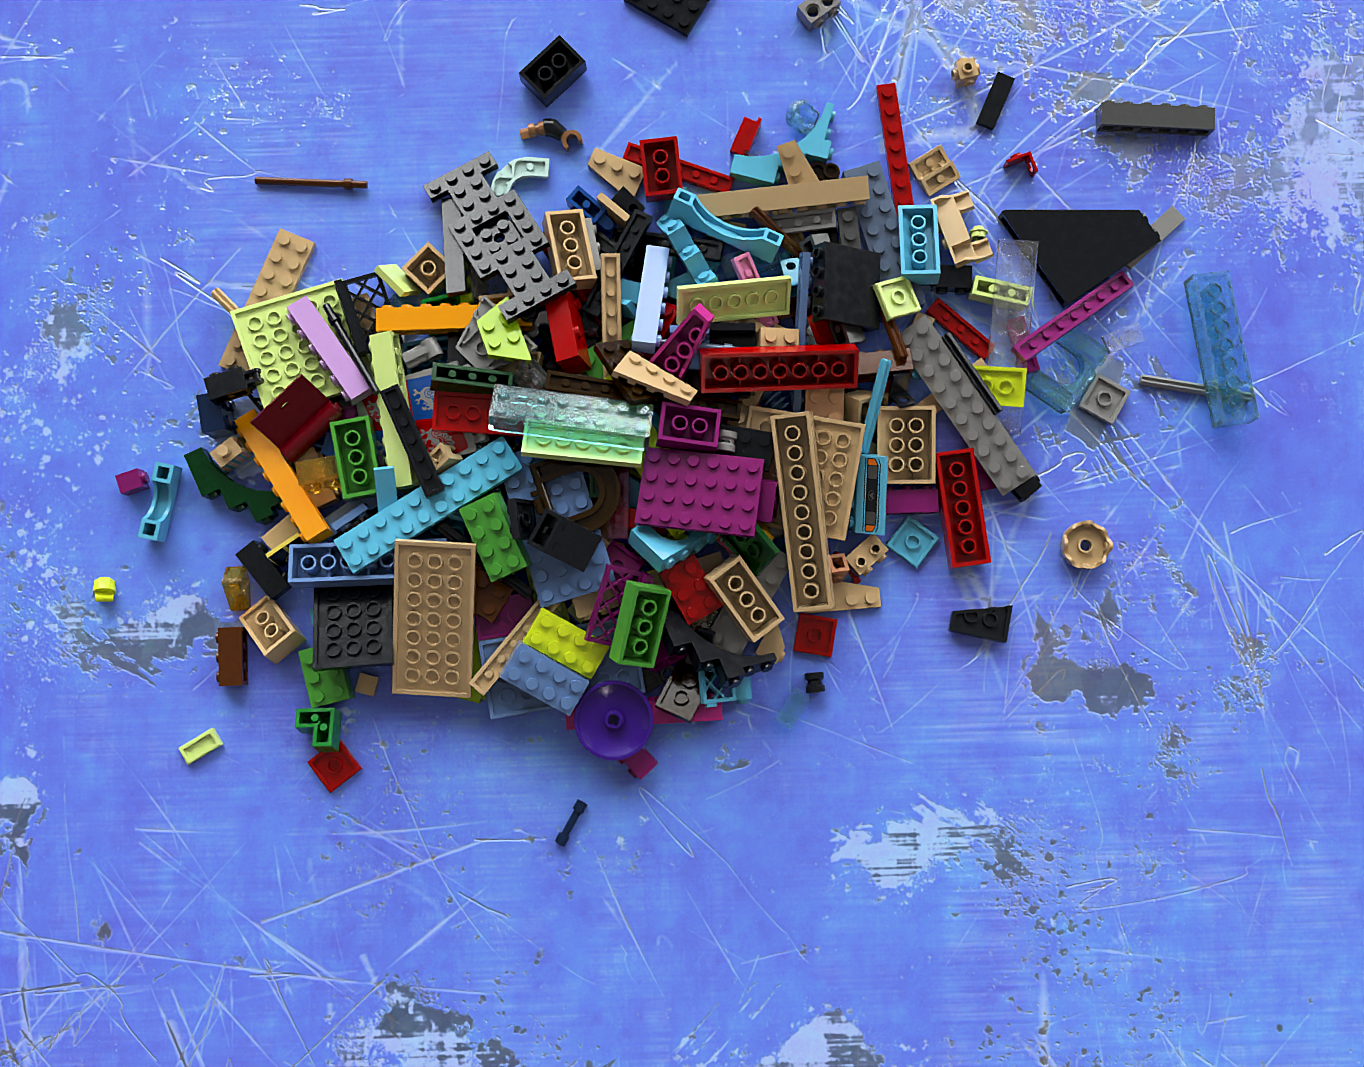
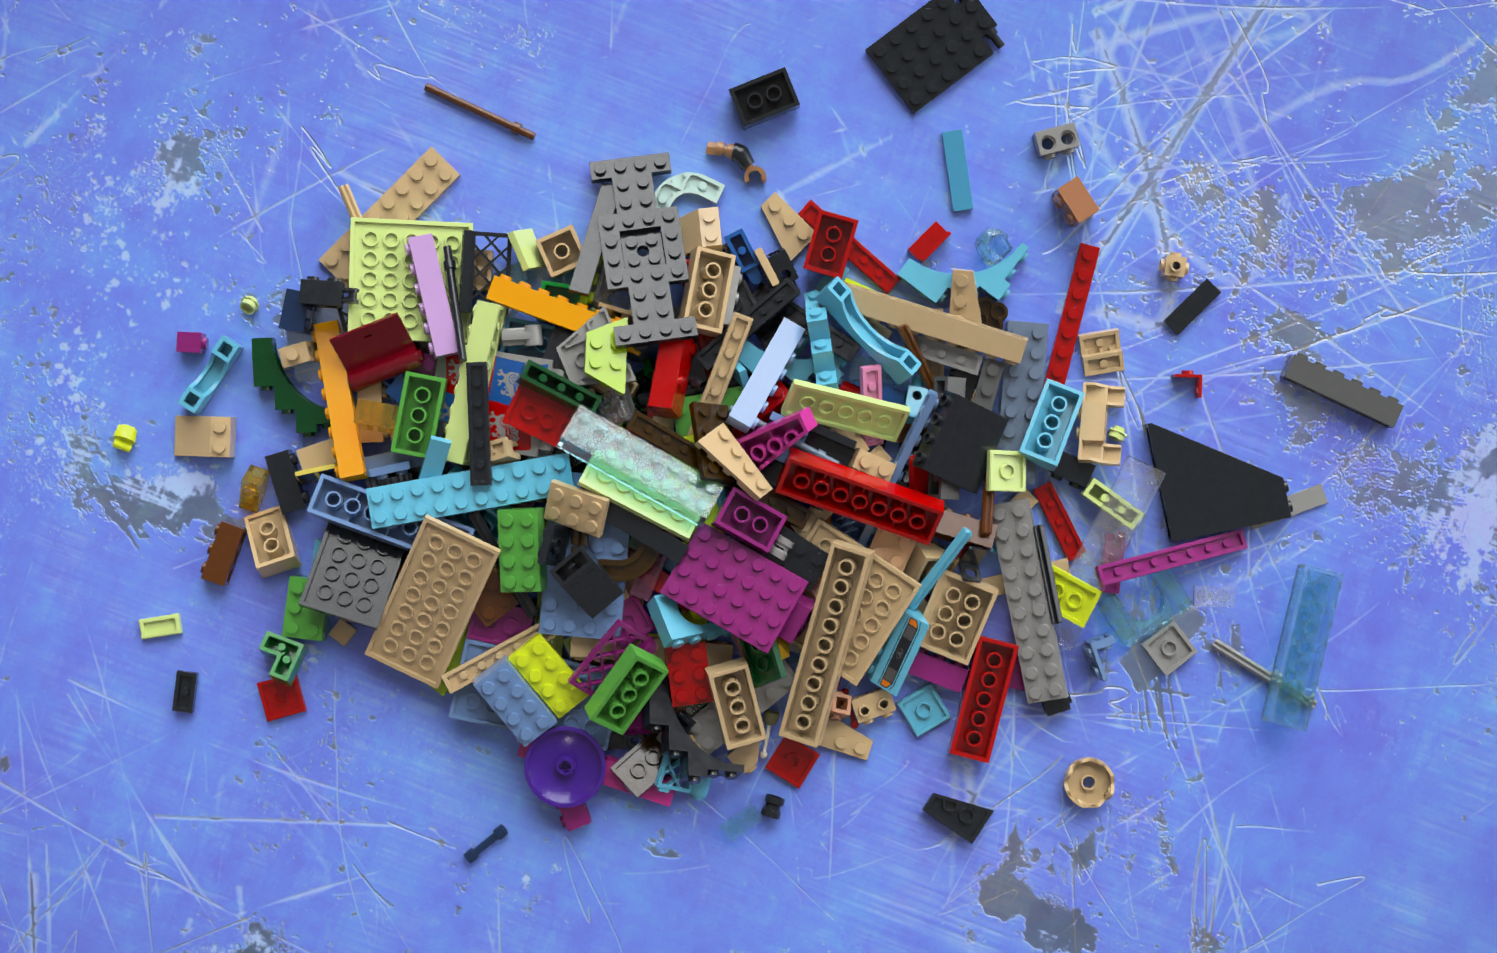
camera: 20 degrees right, 5 degrees up
none -> black plate [172,670,199,713]
none -> tan slope [174,416,236,458]
none -> yellowish green plate [240,296,259,315]
none -> tan plate [544,479,610,538]
none -> black tile [580,487,689,564]
none -> tan slope [679,207,723,257]
none -> hinge [760,710,780,759]
none -> dark azure tile [941,129,973,212]
none -> nougat brick [1052,176,1100,228]
none -> medium blue bracket [1083,632,1116,682]

